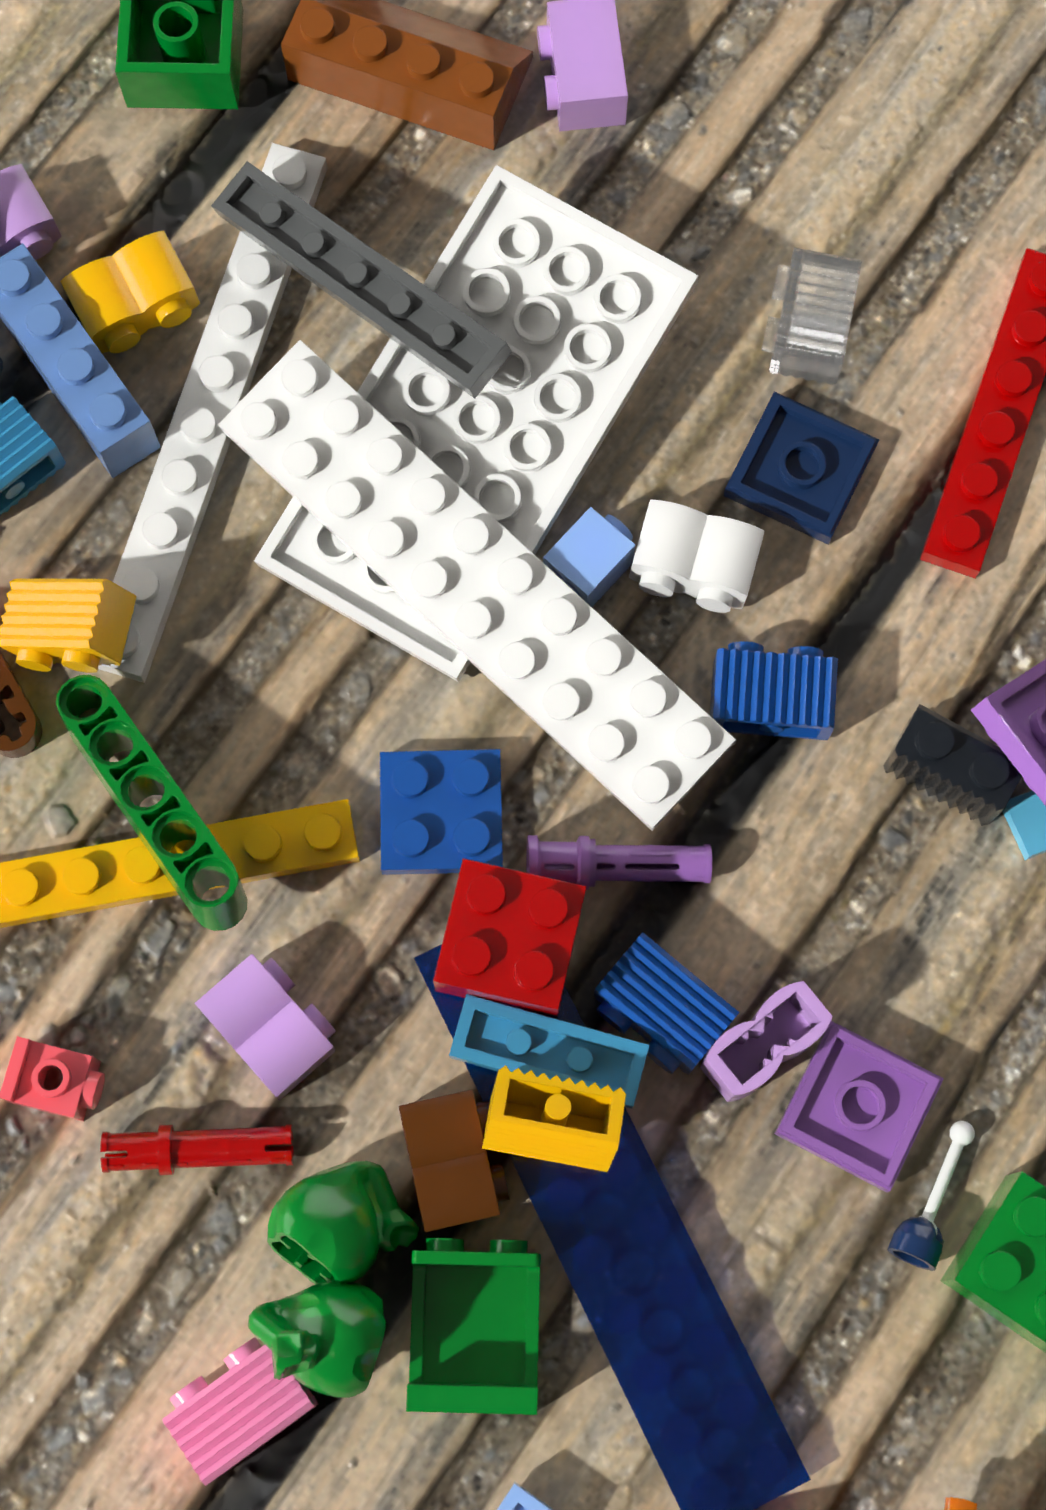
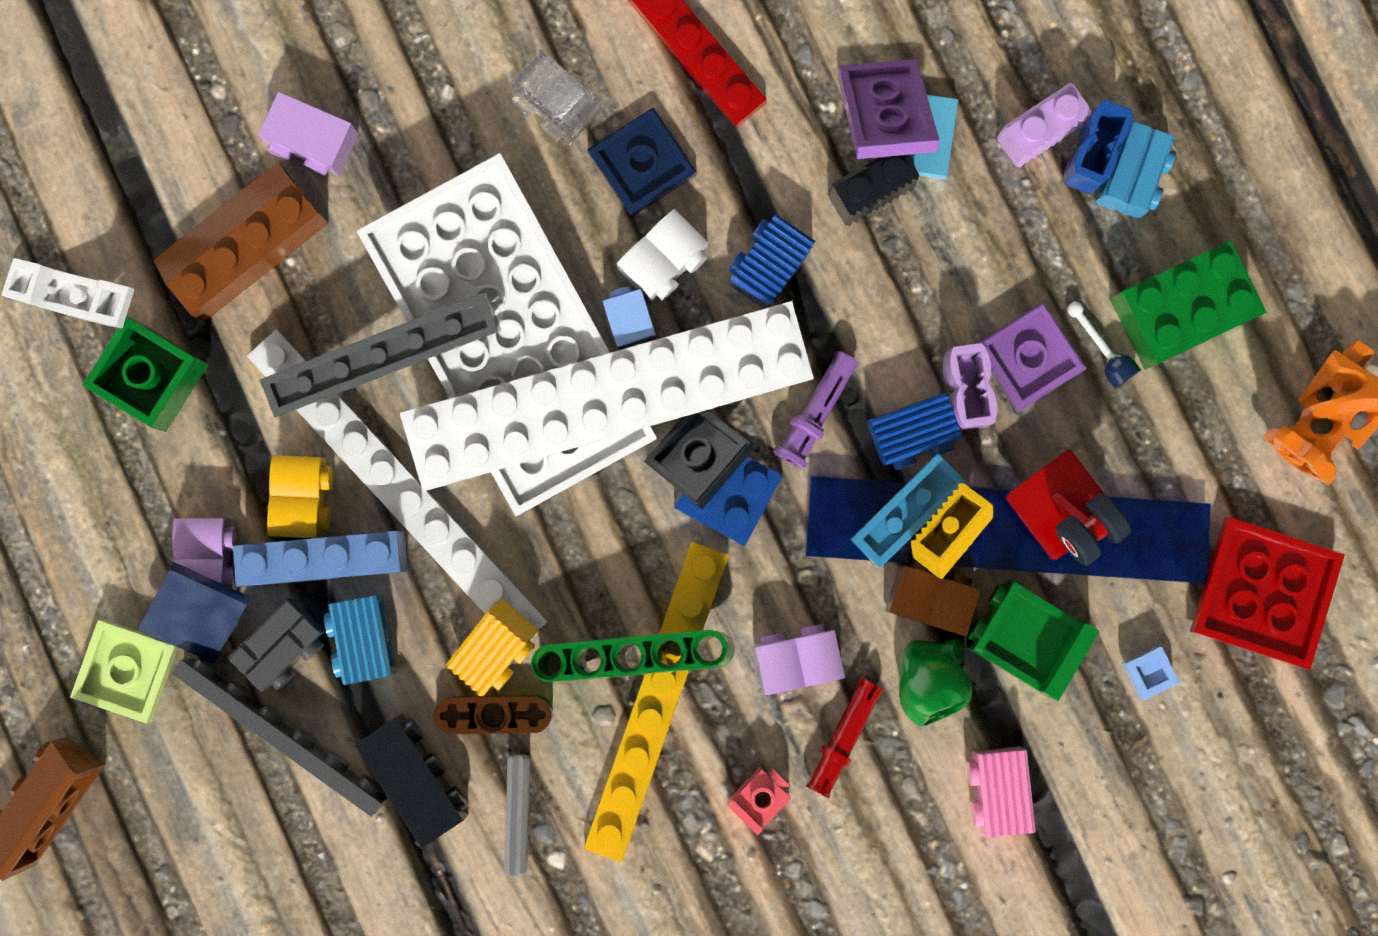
camera: 65 degrees left, 10 degrees up
green piece [248,1282,386,1398] -> none
red brick [433,858,586,1019] -> none
none -> black tile [644,410,755,509]
none -> red plate [1005,449,1131,566]

